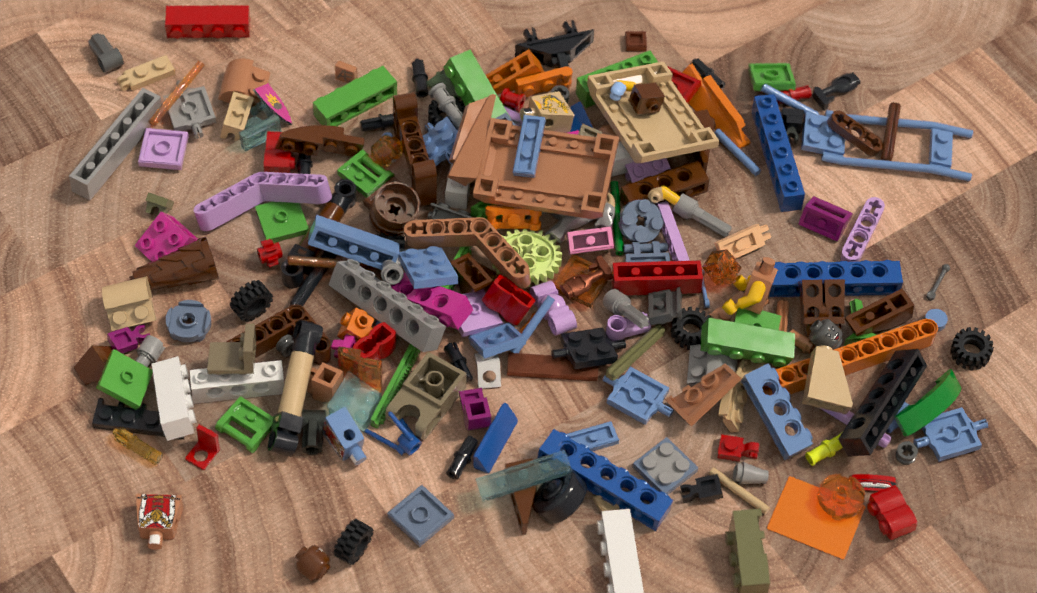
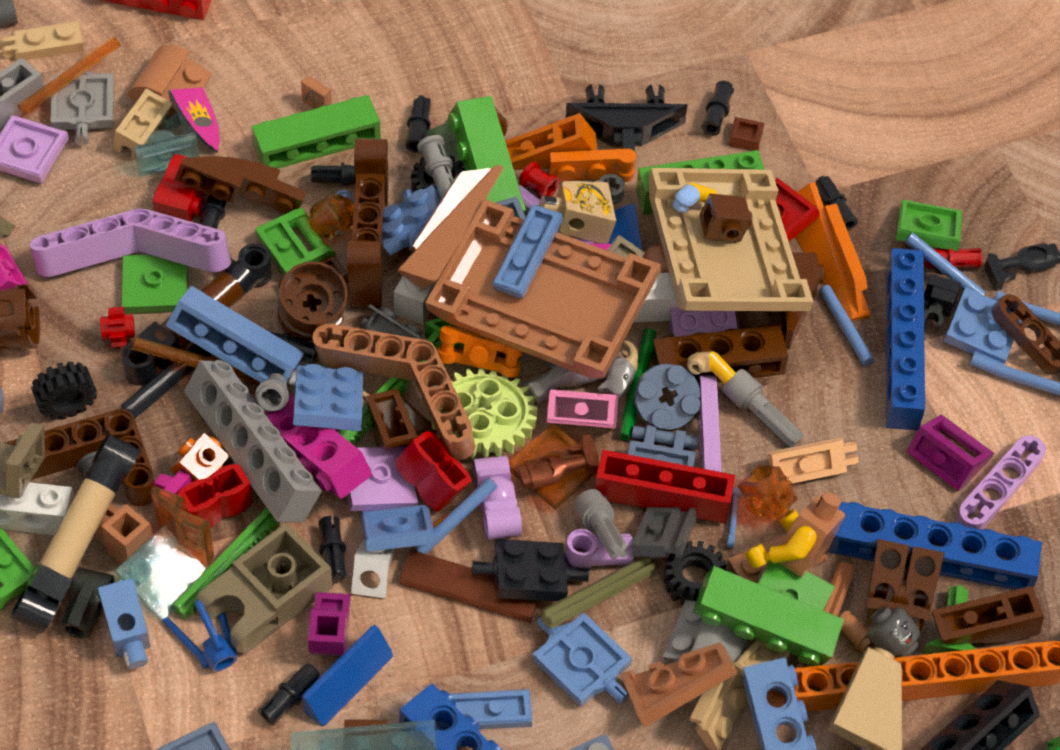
camera: 15 degrees right, 0 degrees up
none -> black pin [701,80,734,136]

